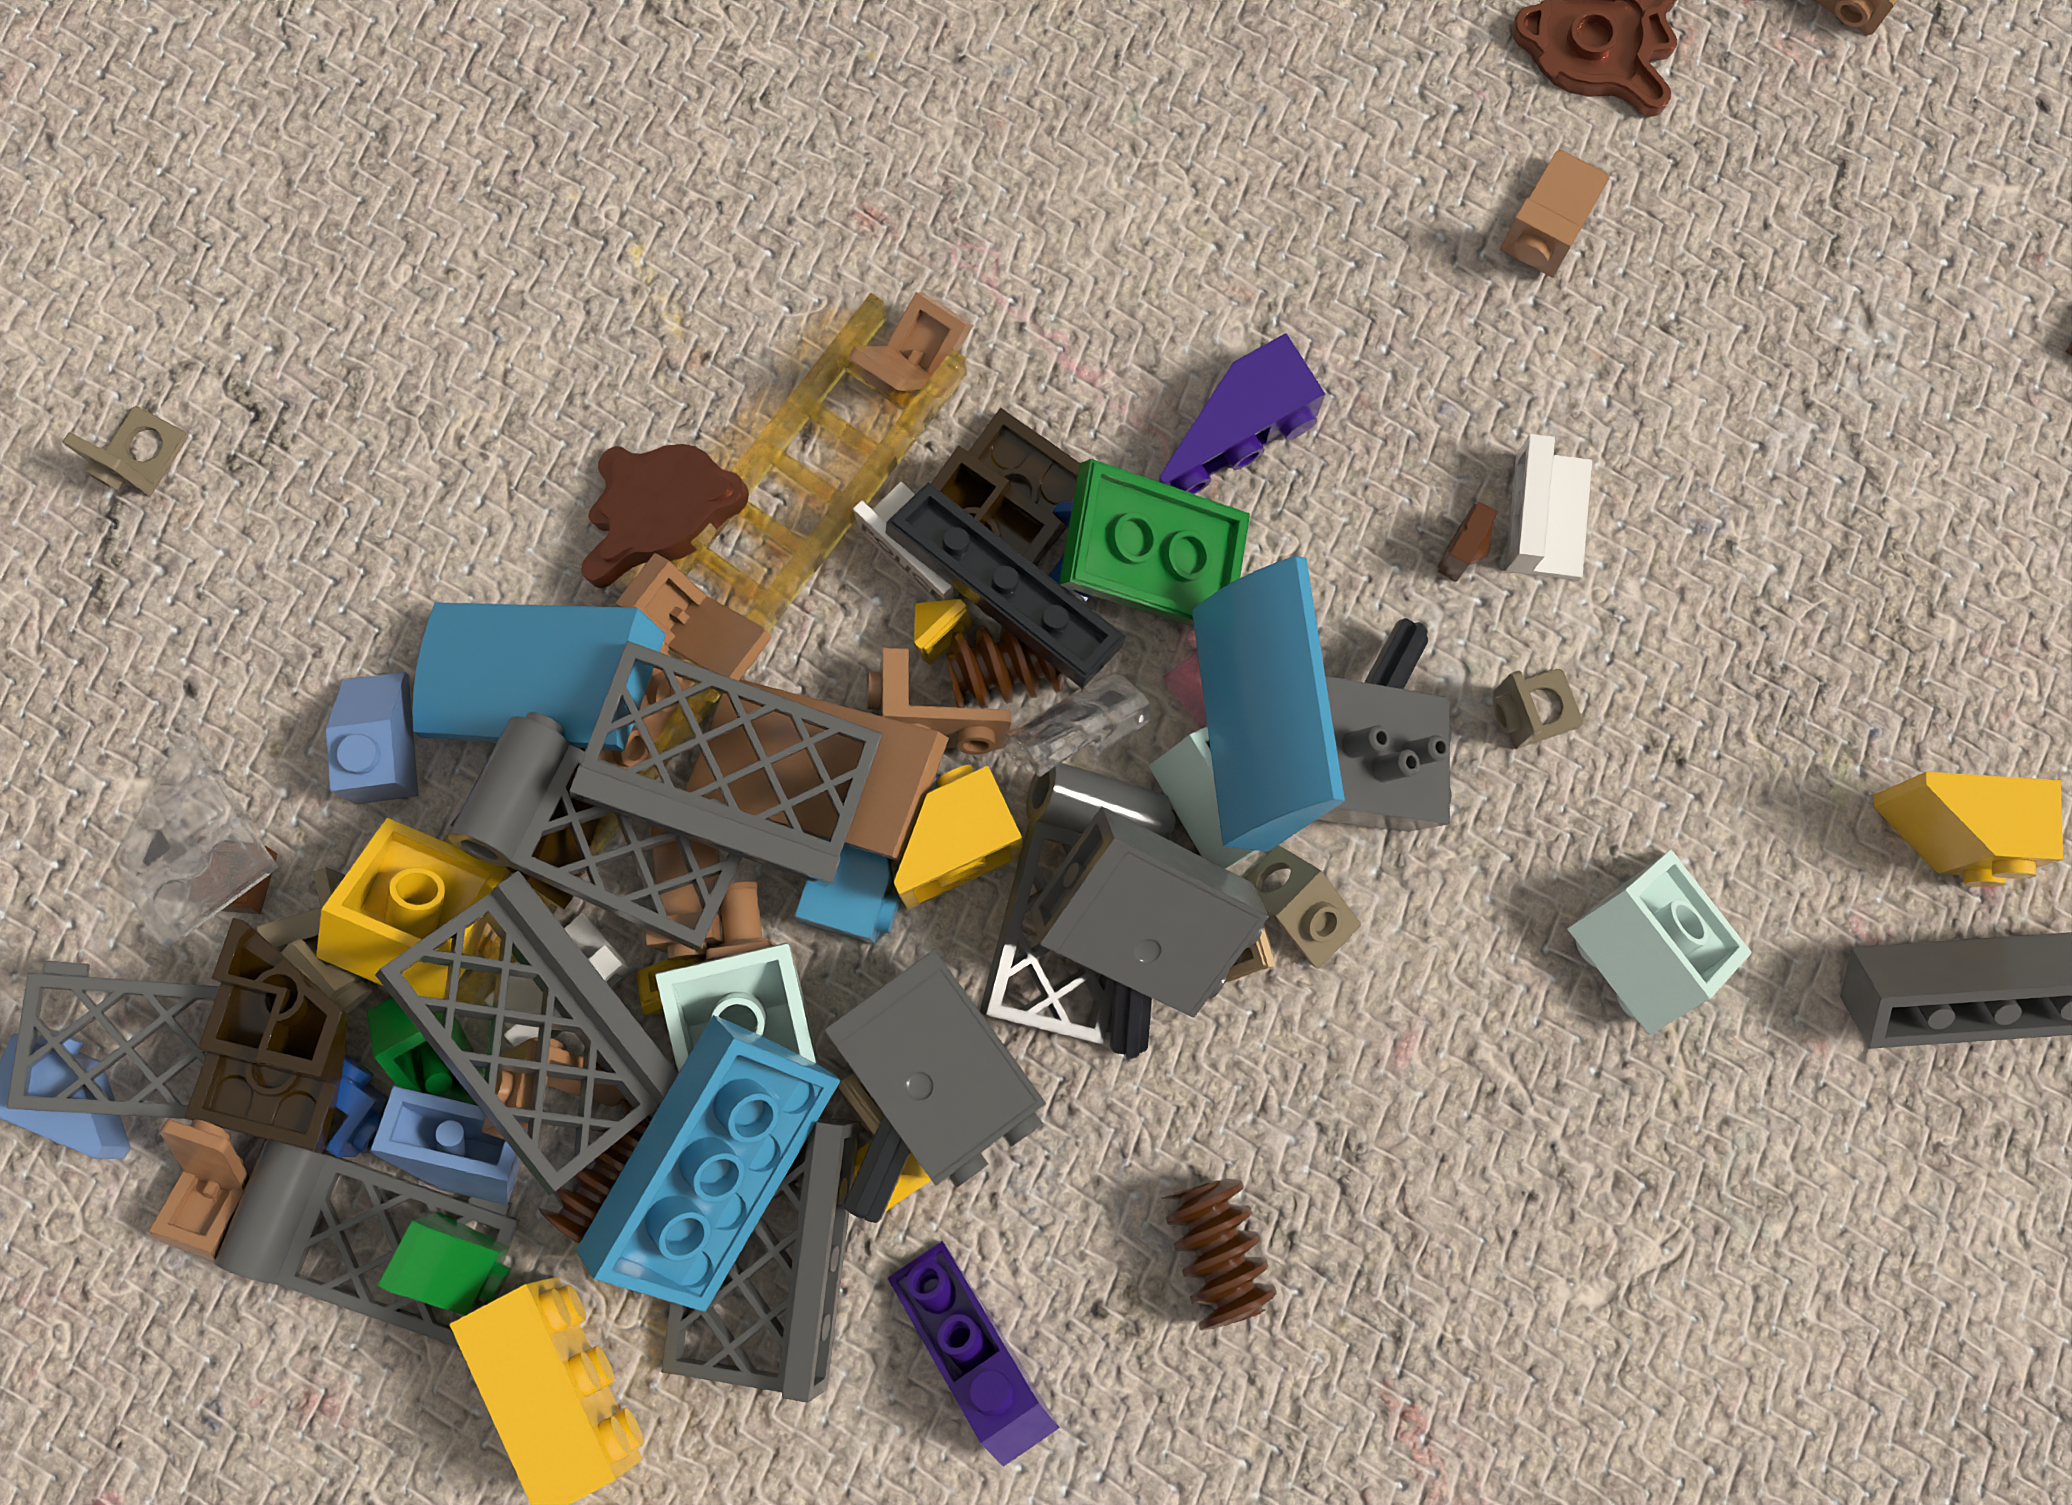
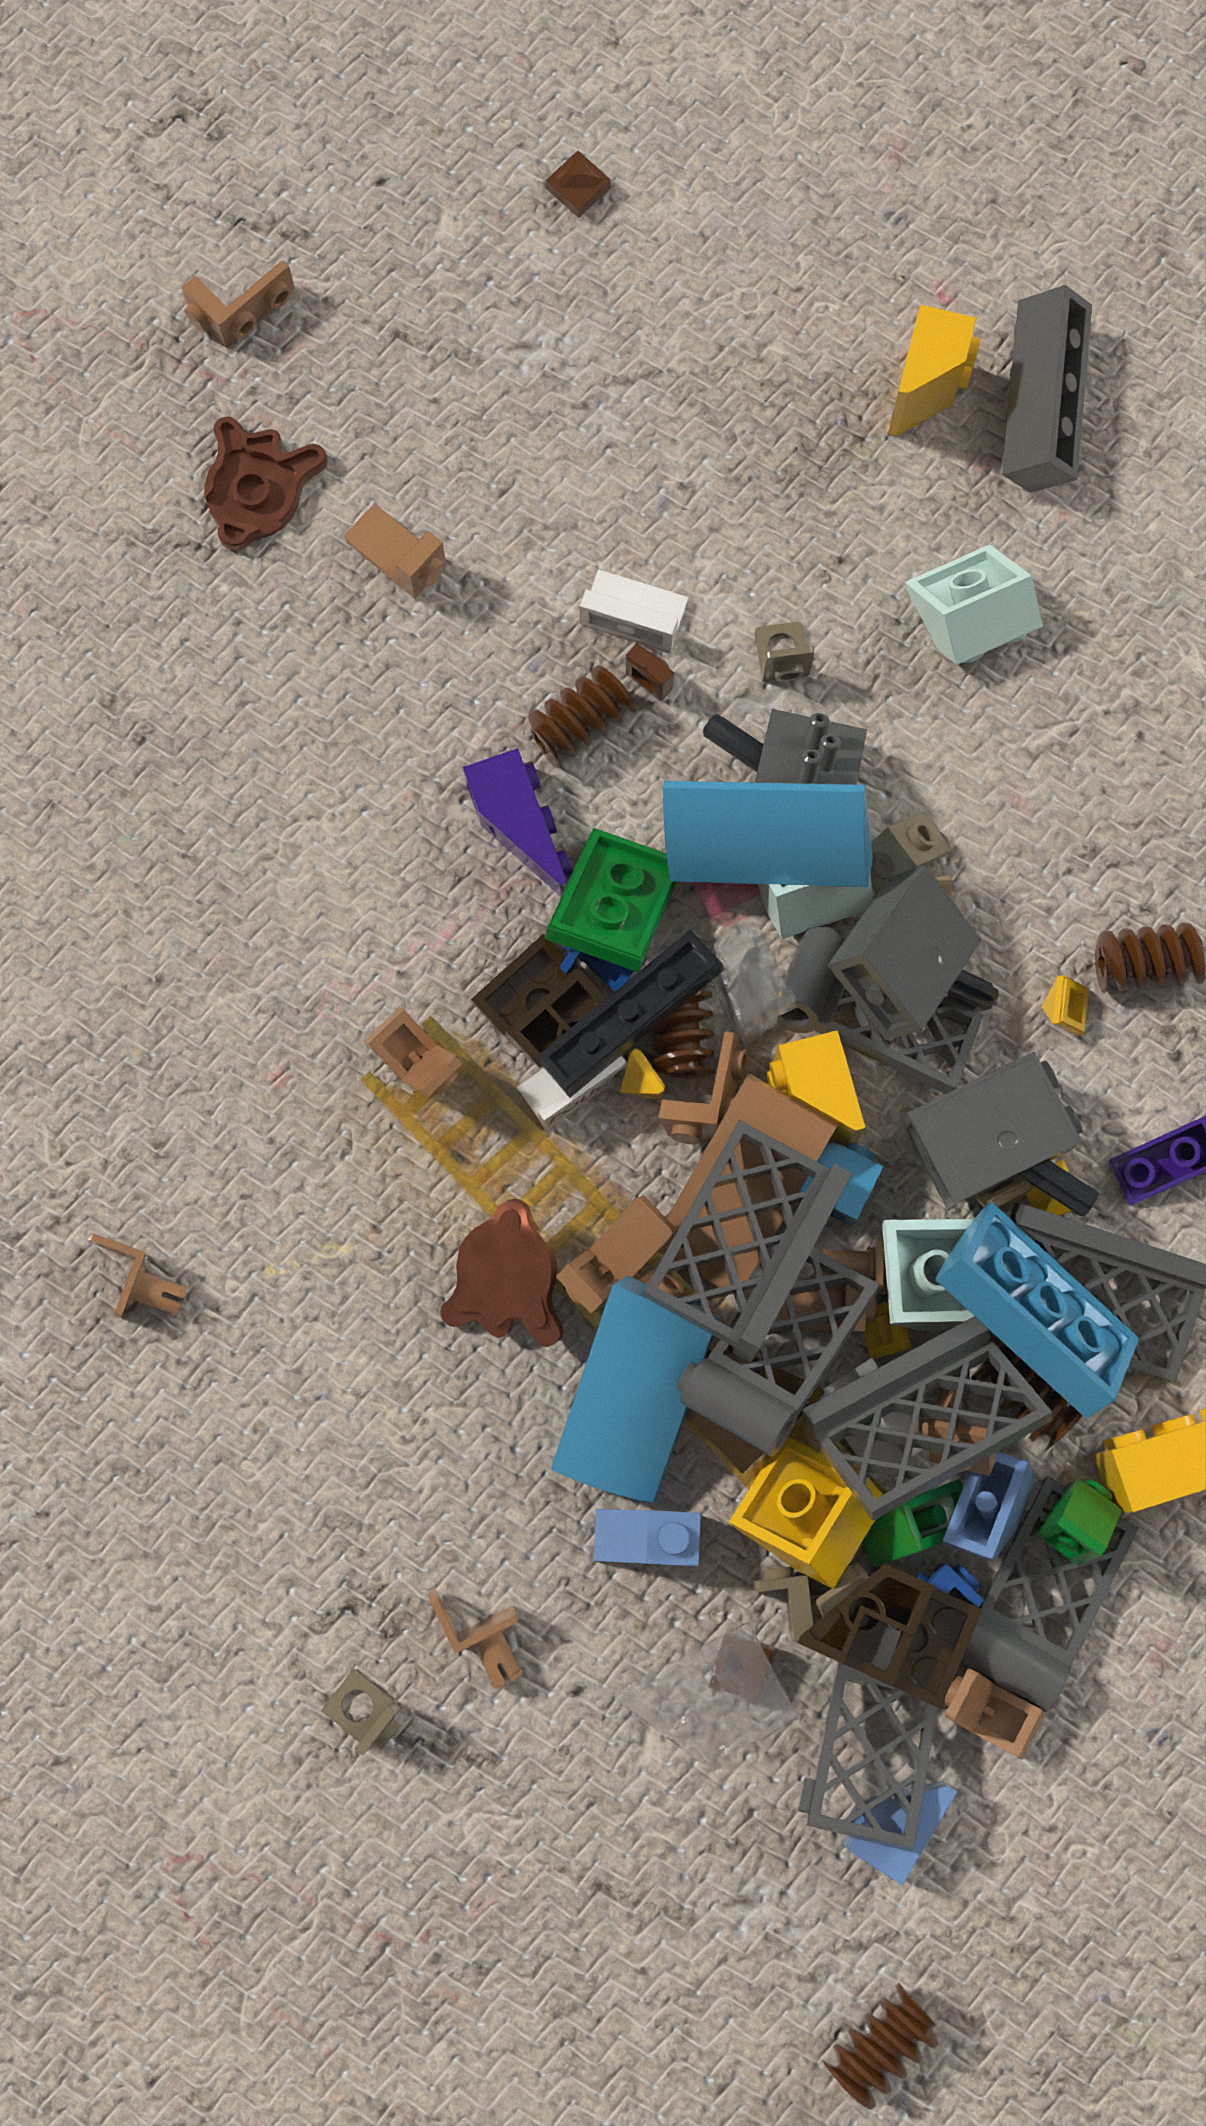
camera: 80 degrees left, 0 degrees up
none -> medium nougat bracket [87,1233,188,1319]
none -> medium nougat bracket [428,1588,523,1689]
none -> reddish brown piece [528,665,636,768]
none -> yellow slope [1041,975,1089,1036]

